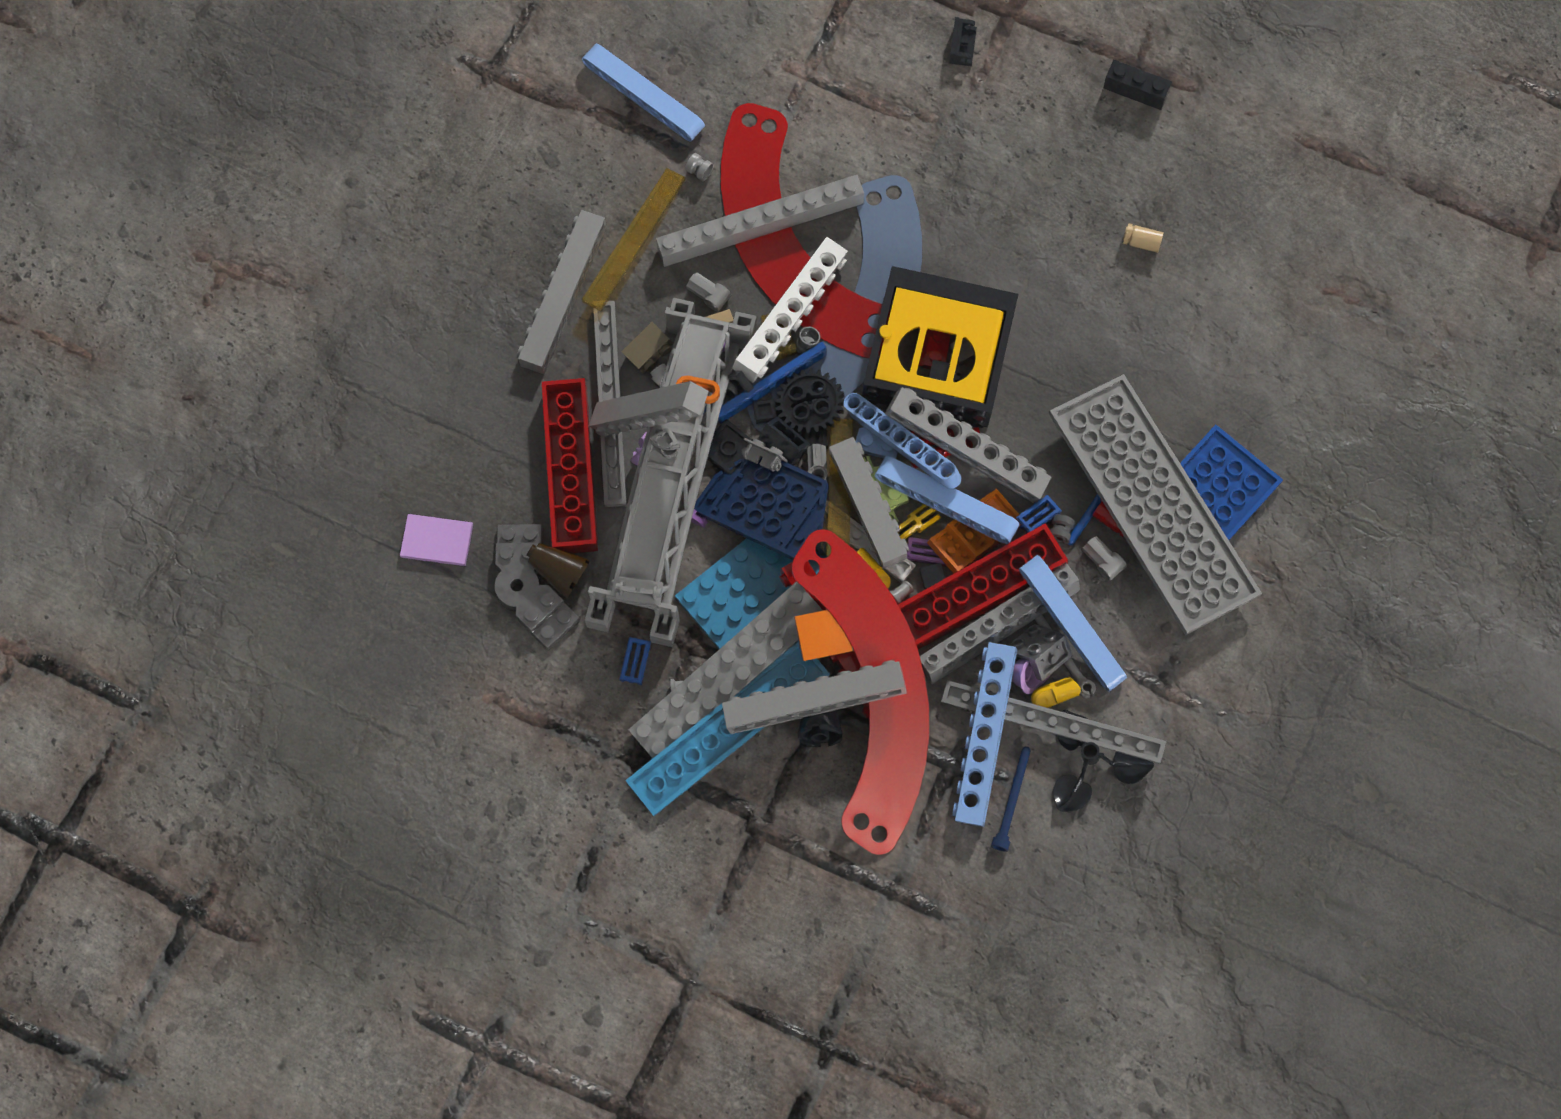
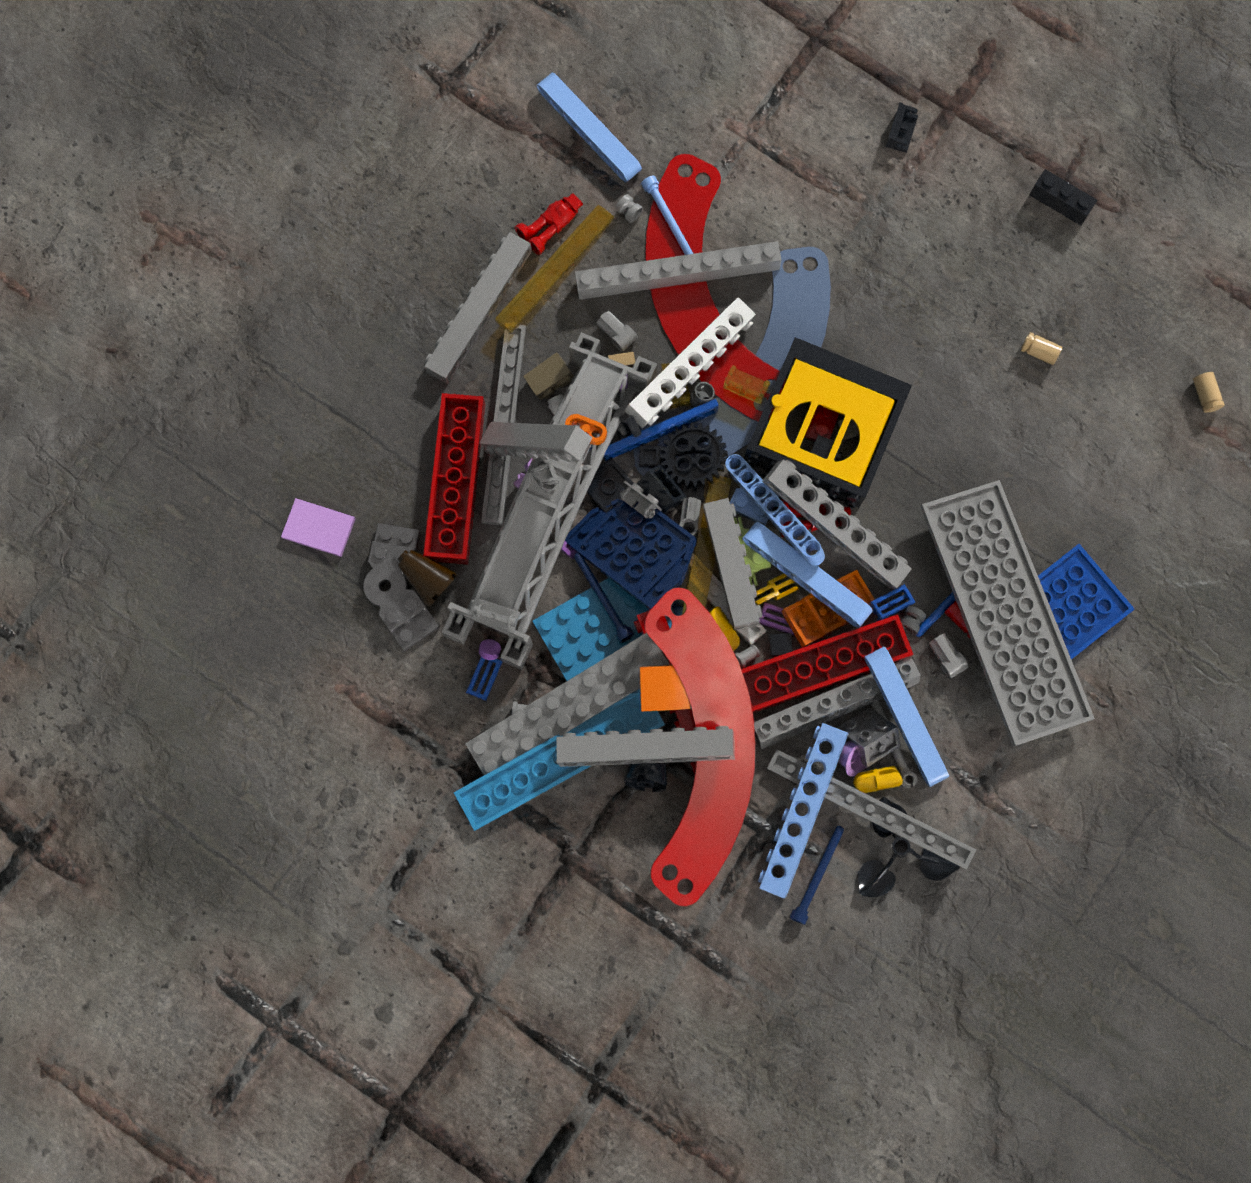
camera: 10 degrees right, 5 degrees up
none -> medium lavender tile [479,640,501,660]
none -> red piece [514,193,583,255]
none -> dark blue piece [574,553,634,643]
none -> light blue piece [641,176,694,255]
none -> clear yellow hinge [723,365,771,404]
none -> tan piece [1193,372,1225,413]

